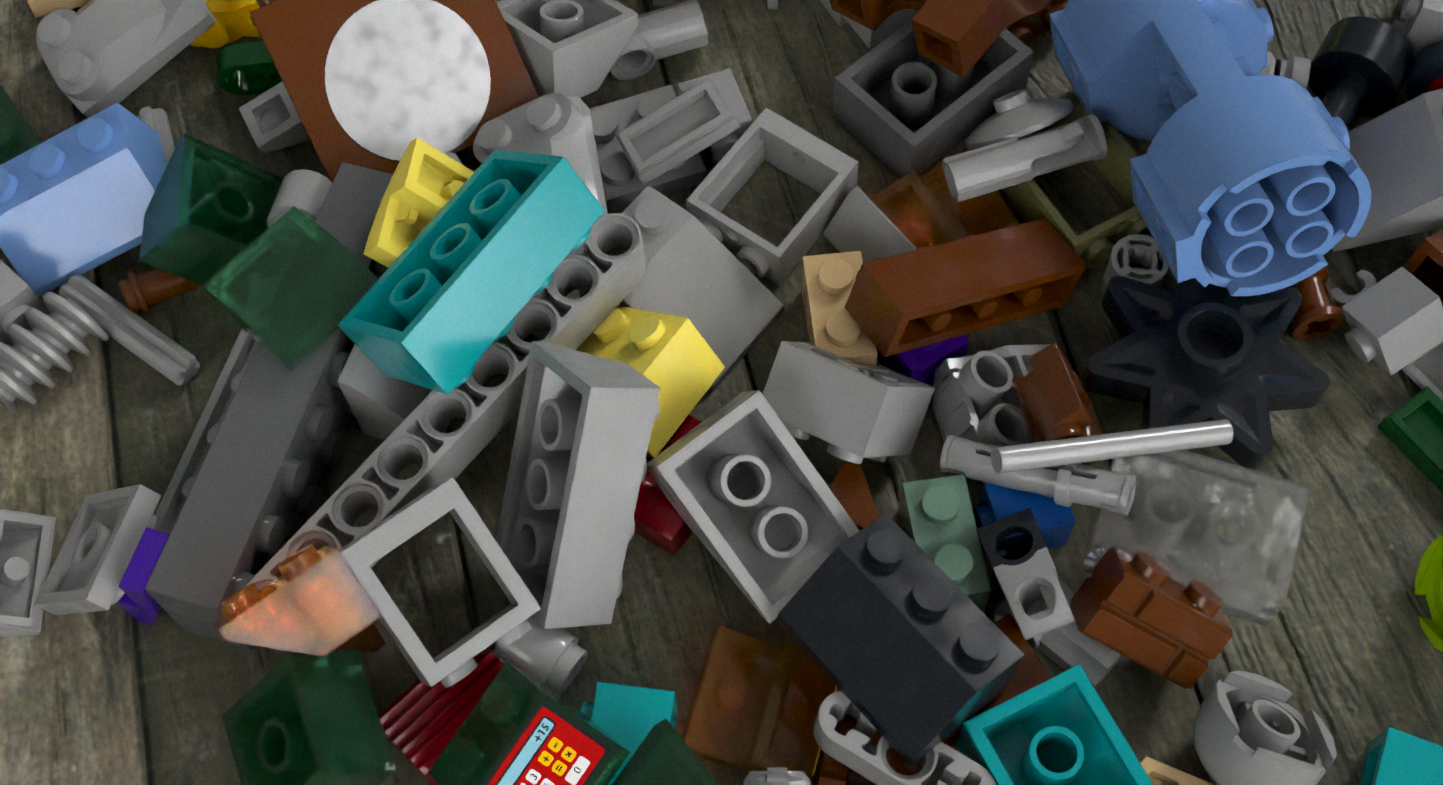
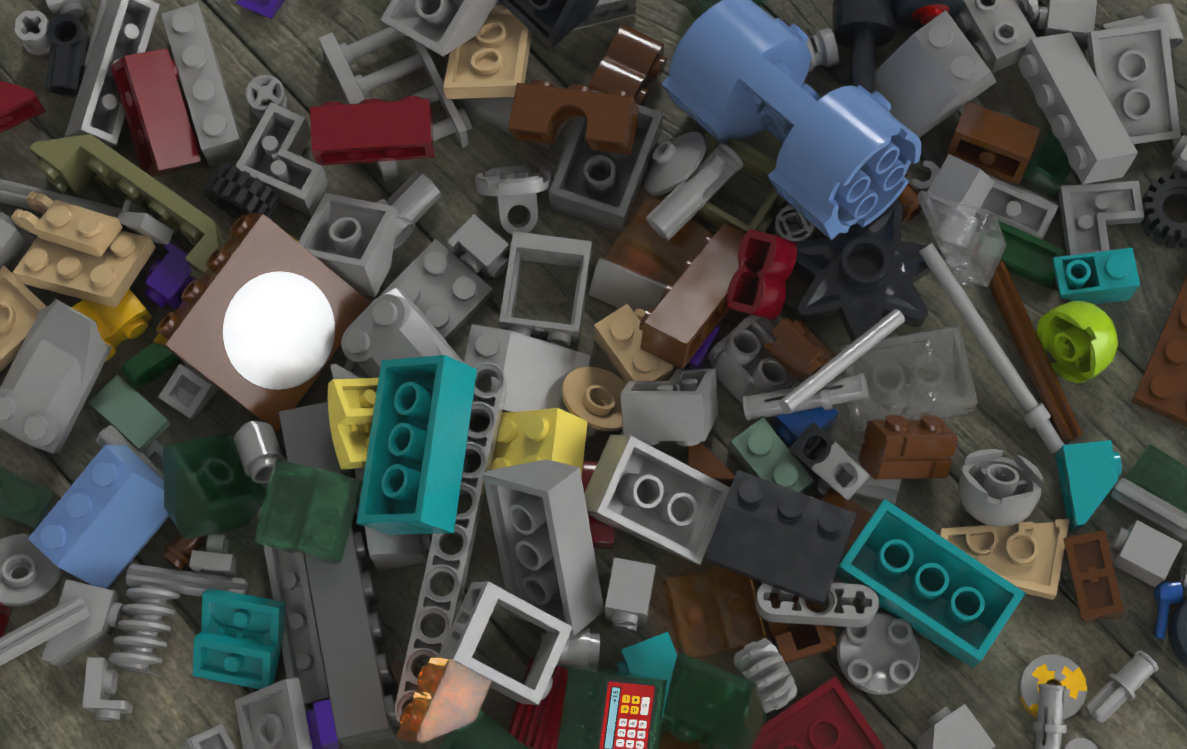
camera: 30 degrees left, 10 degrees up
light grey tile [615,76,741,185] -> none
none -> sand green slope [88,375,171,453]
none -> light grey tile [189,533,239,578]
none -> teal slope [193,588,286,689]
none -> light grey tile [475,165,553,235]
none -> tan dish [561,367,627,431]
none -> light grey brick [605,557,656,633]
none -> dark red brick [727,229,797,320]
none -> clear slope [917,191,1007,287]
none -> light grey bar [919,243,1065,454]
none -> reddish brown axle [983,260,1082,444]

